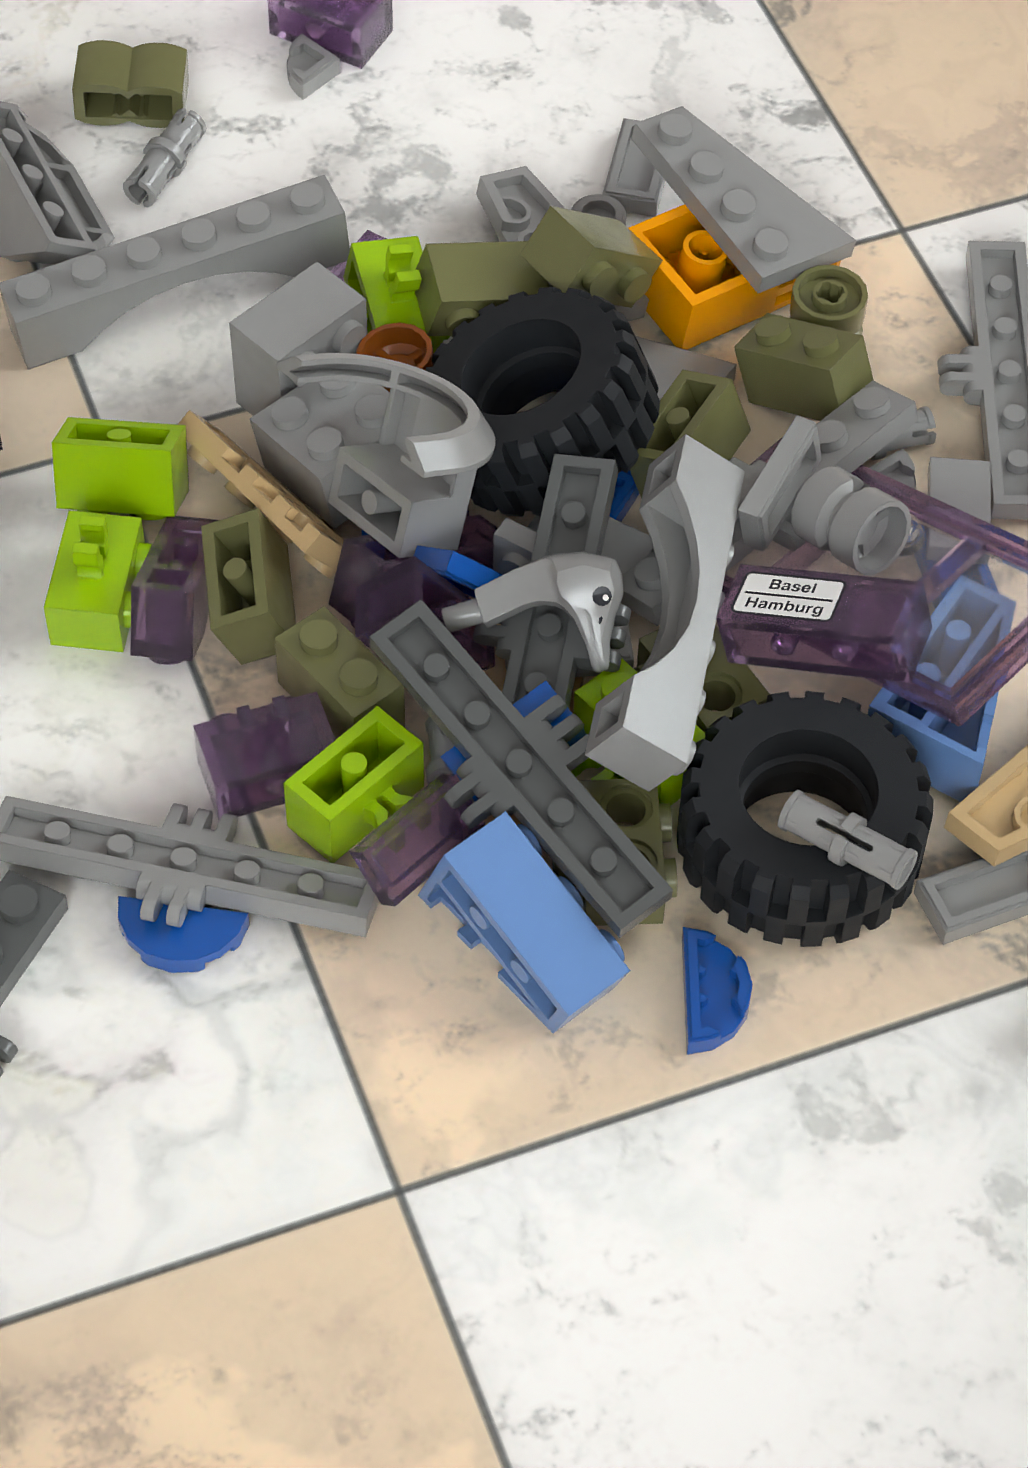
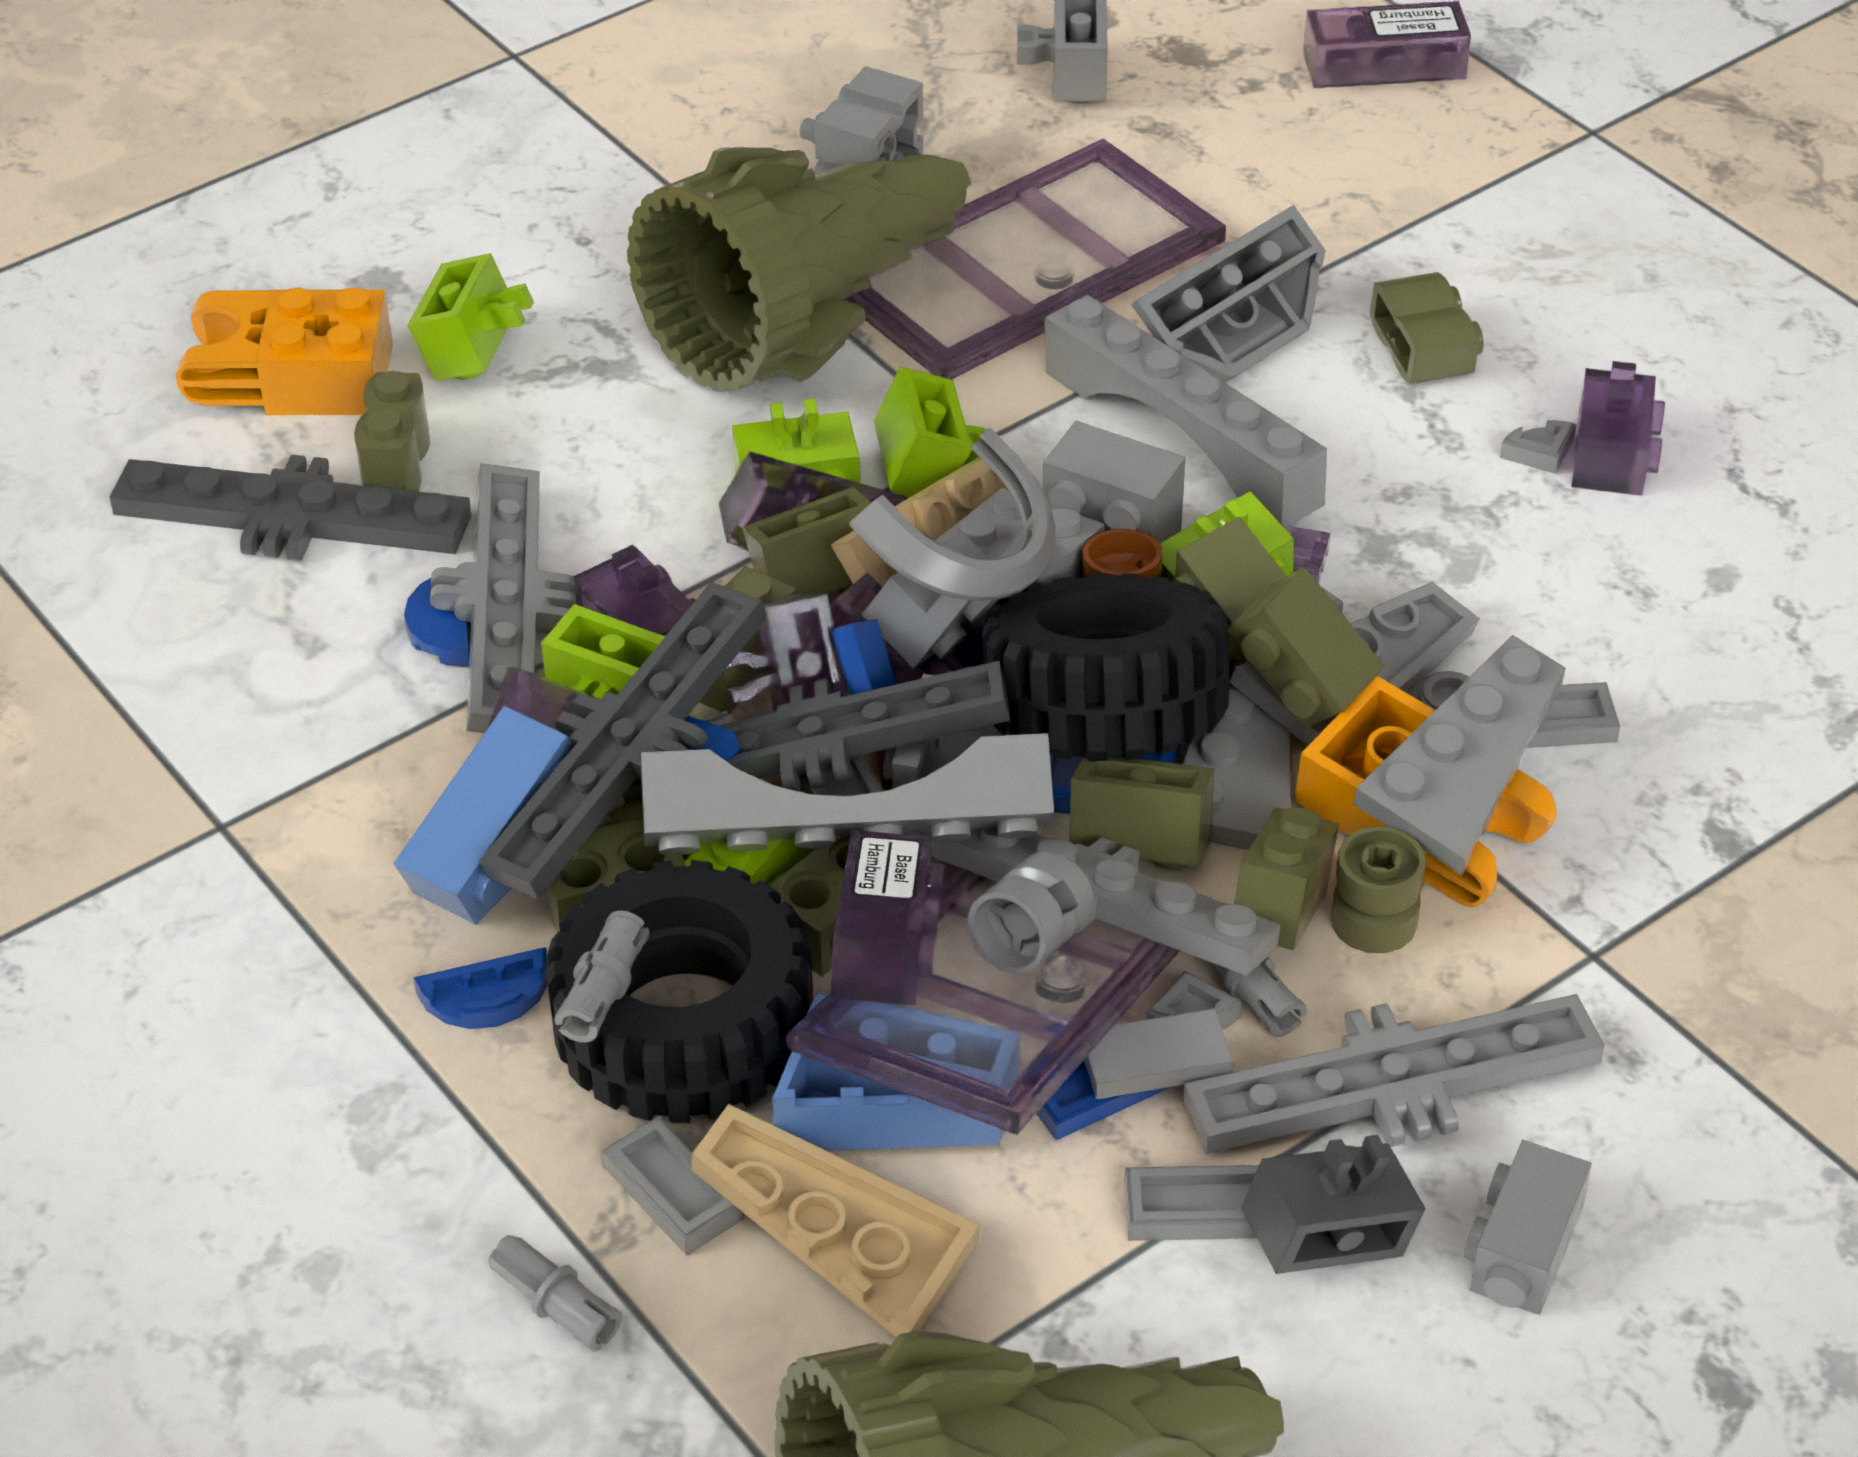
camera: 75 degrees right, 10 degrees down
light grey pin [123,108,206,207] -> none
light grey animal [442,552,623,672] -> none
light grey tile [738,415,822,552] -> none

